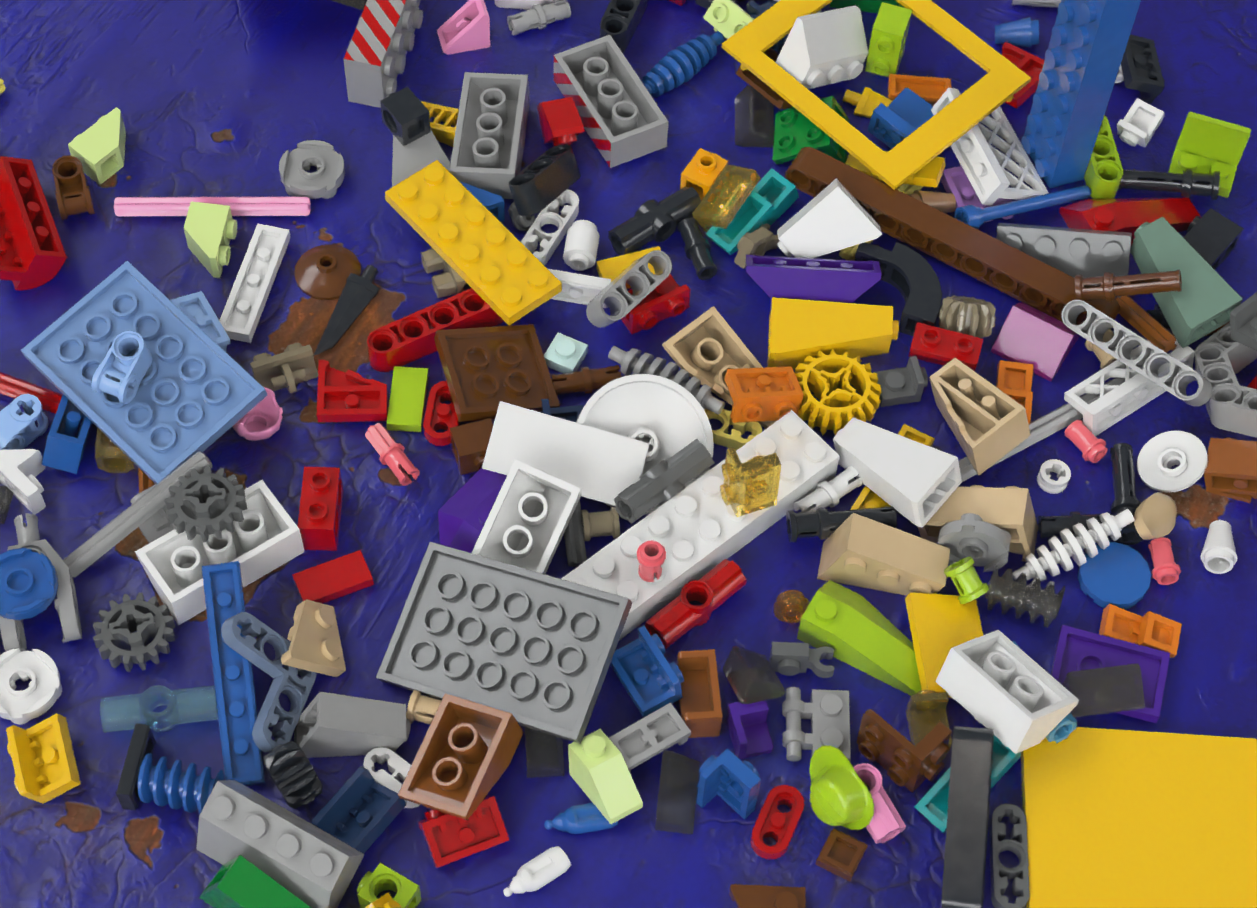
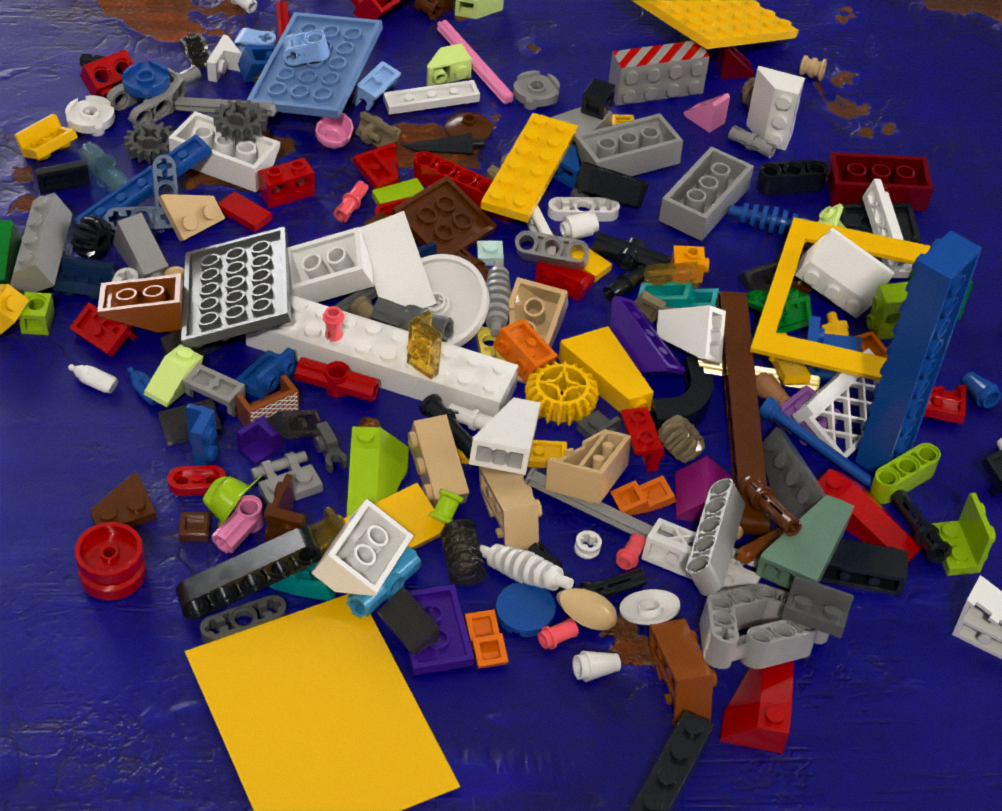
camera: 60 degrees right, 10 degrees down
blue piece [137,753,224,814] -> none
red slope [537,97,585,146] -> none
light grey plate [937,513,1011,572] -> none
white bracket [1117,98,1165,148] -> none

